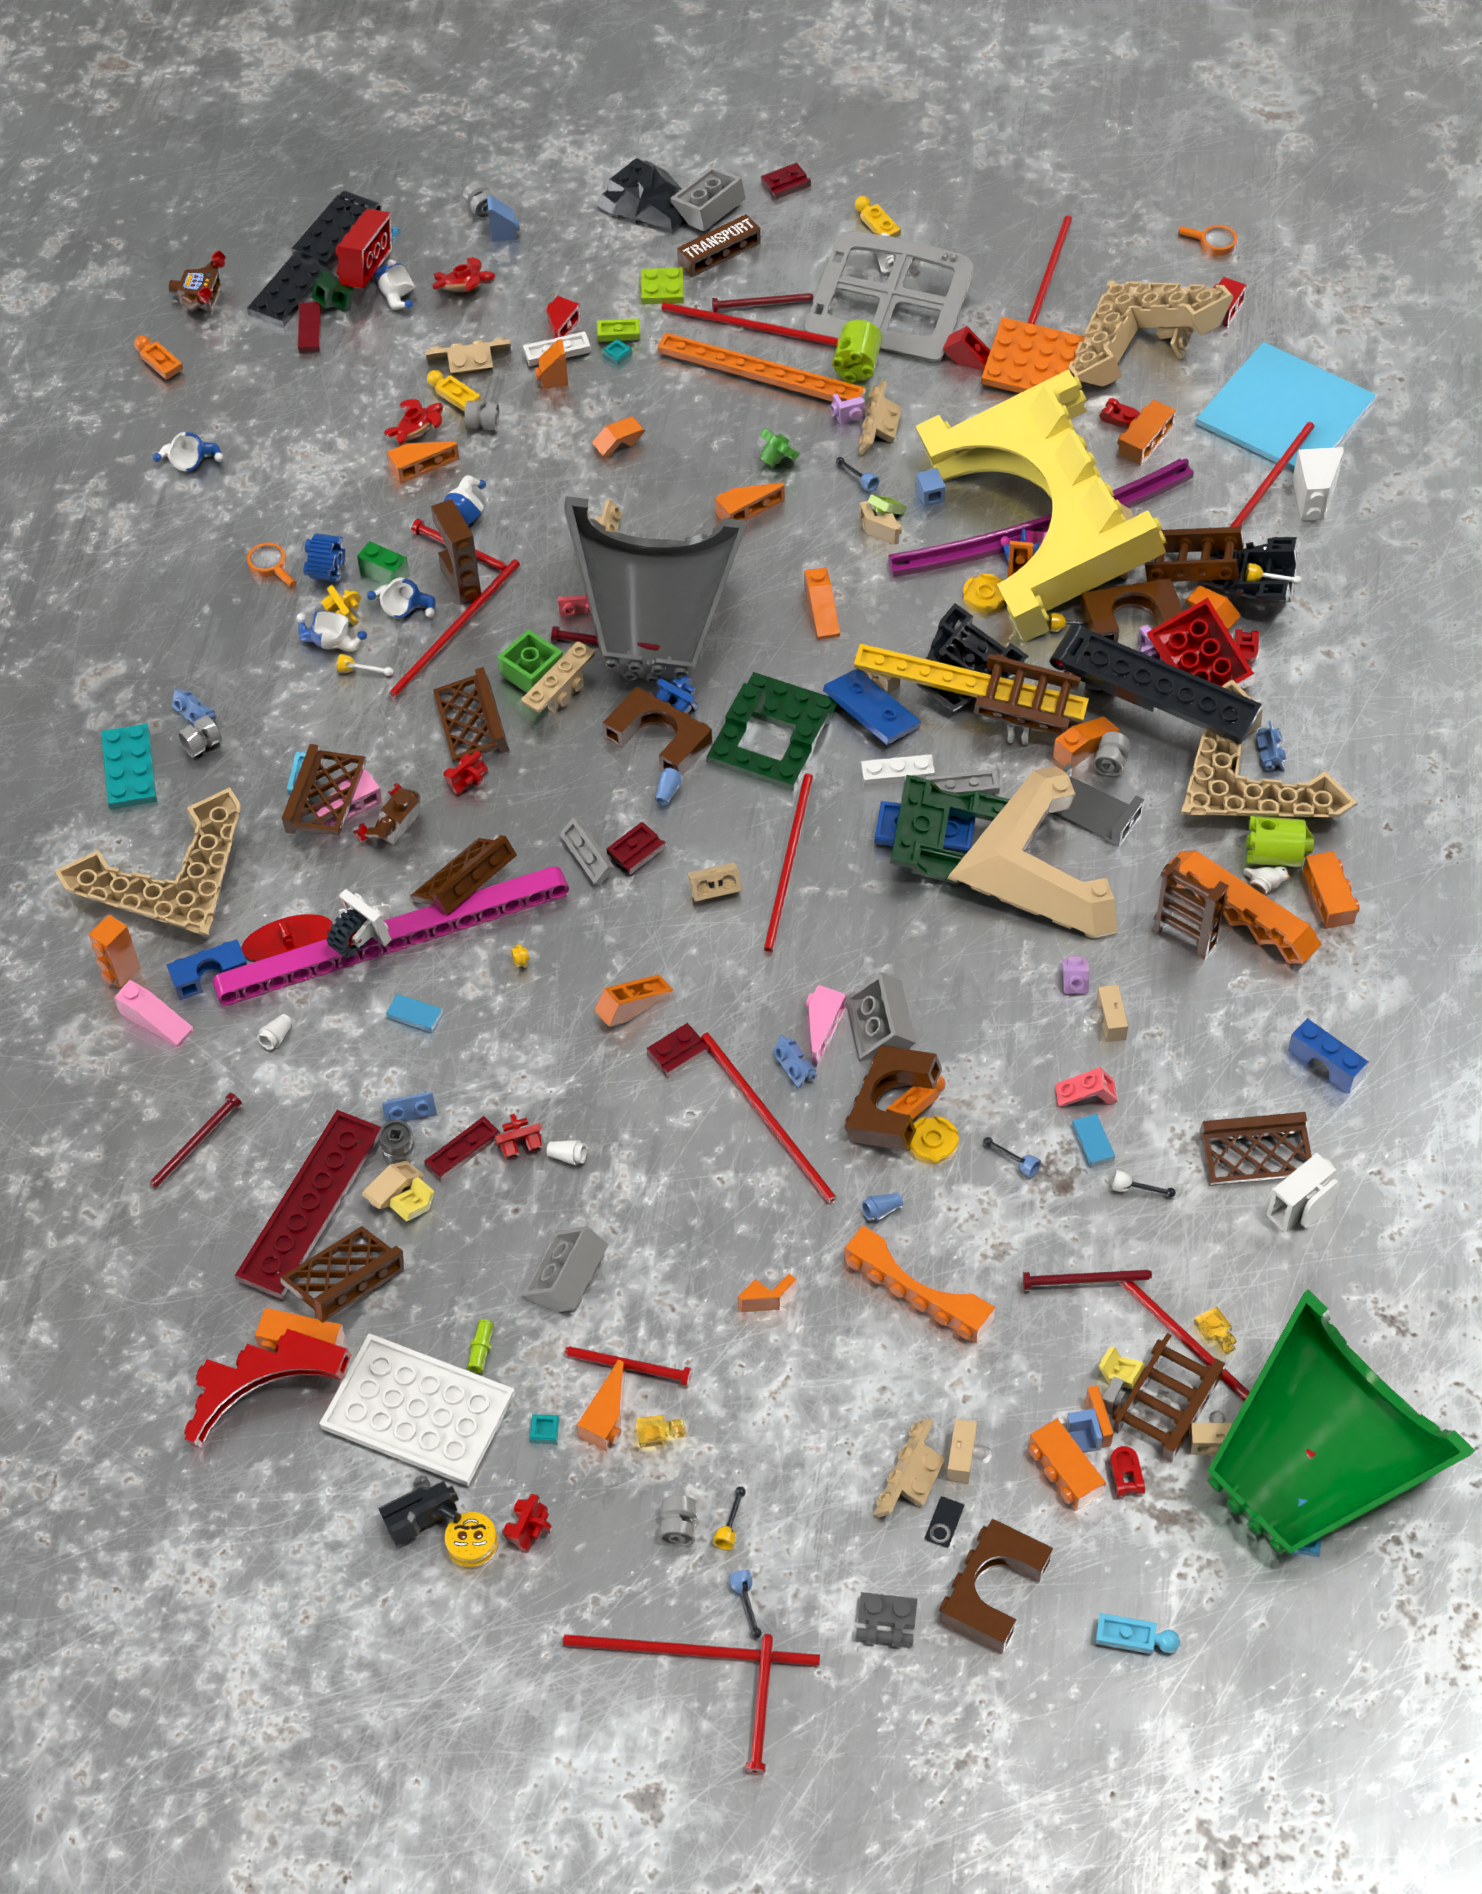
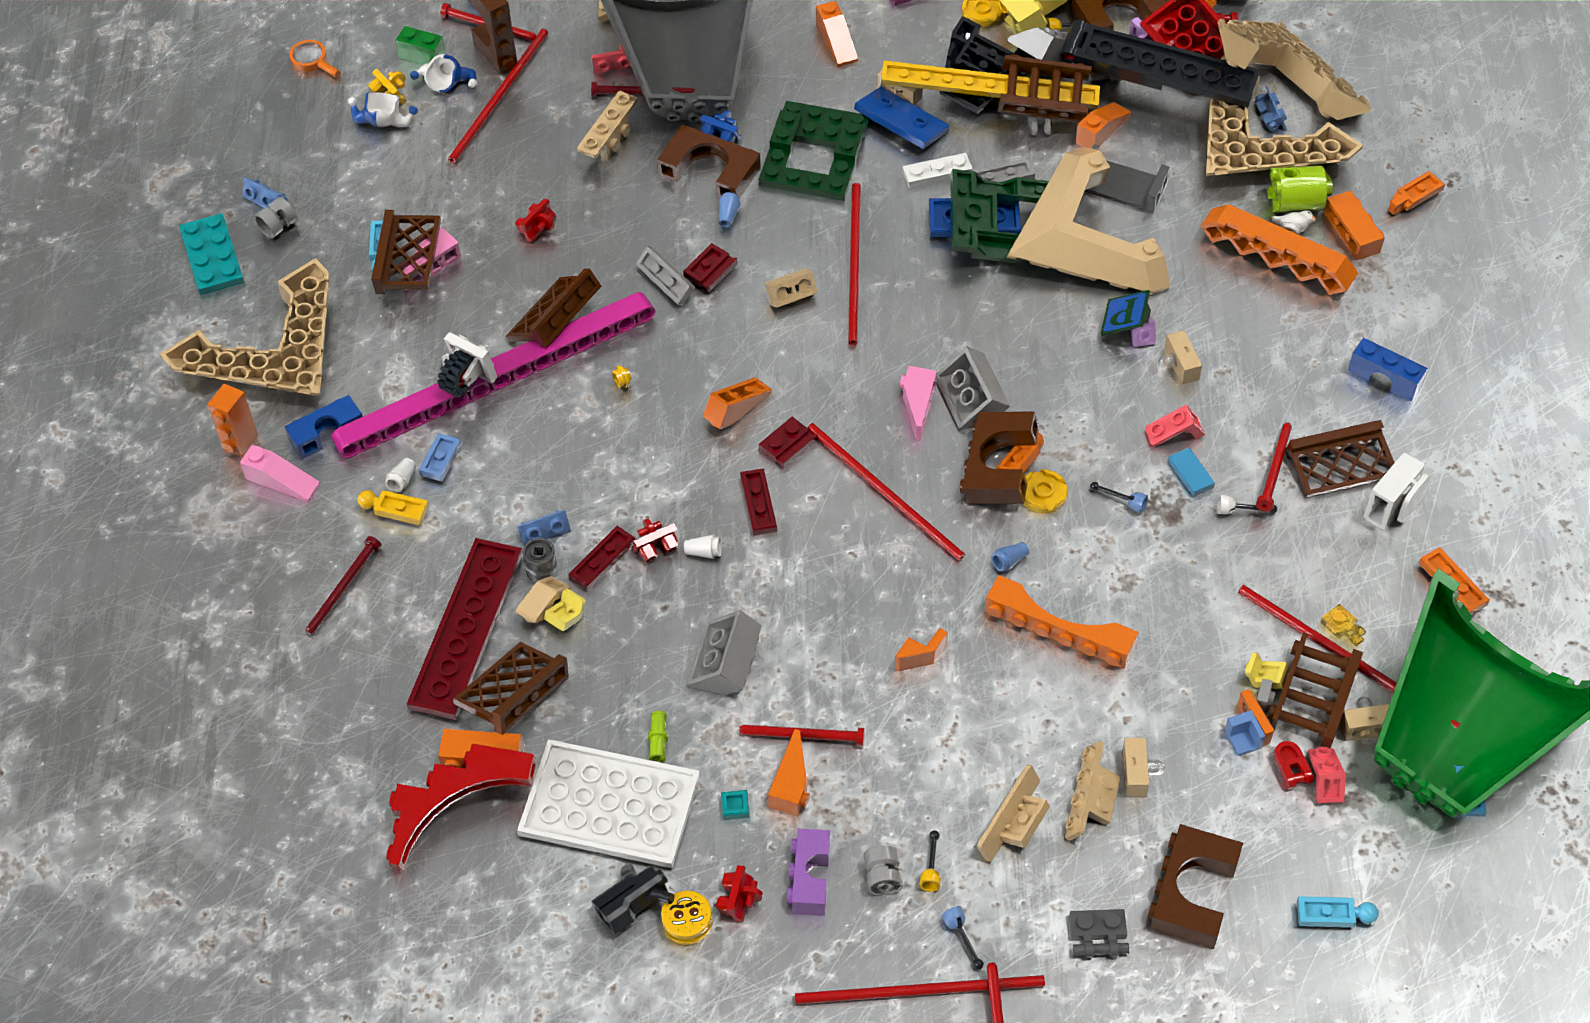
camera: 10 degrees left, 0 degrees up
red shield [241,914,333,962] -> none
blue brick [303,533,347,582] -> none
hinge [337,654,393,676] -> none
reddish brown torso [352,783,421,845] -> none
dark azure tile [386,994,443,1033] -> none
reddish brown fence [433,667,510,764] -> none
bright green brick [497,629,563,693] -> none
clear yellow plate [636,1414,686,1448] -> none
medium blue hinge [772,1035,817,1089] -> none
black sticker [925,1496,965,1548] -> none
dark red bar [1023,1270,1152,1291] -> none
orange brick [1028,1418,1106,1510] -> none
light grey wheel [1093,732,1131,777] -> none
reddish brown fence [1154,857,1229,960] -> none
none -> yellow plate [357,490,429,526]
none -> medium blue plate [419,433,462,482]
none -> dark red tile [740,468,777,536]
none -> medium lavender arch [787,828,830,916]
none -> tan bracket [977,765,1050,862]
none -> slope [1007,26,1068,63]
none -> piece [1100,290,1151,336]
none -> tan wedge [1218,19,1371,120]
none -> red bar [1256,422,1292,512]
none -> coral bracket [1308,747,1346,803]
none -> orange hinge [1387,171,1445,215]
none -> orange plate [1419,547,1490,615]

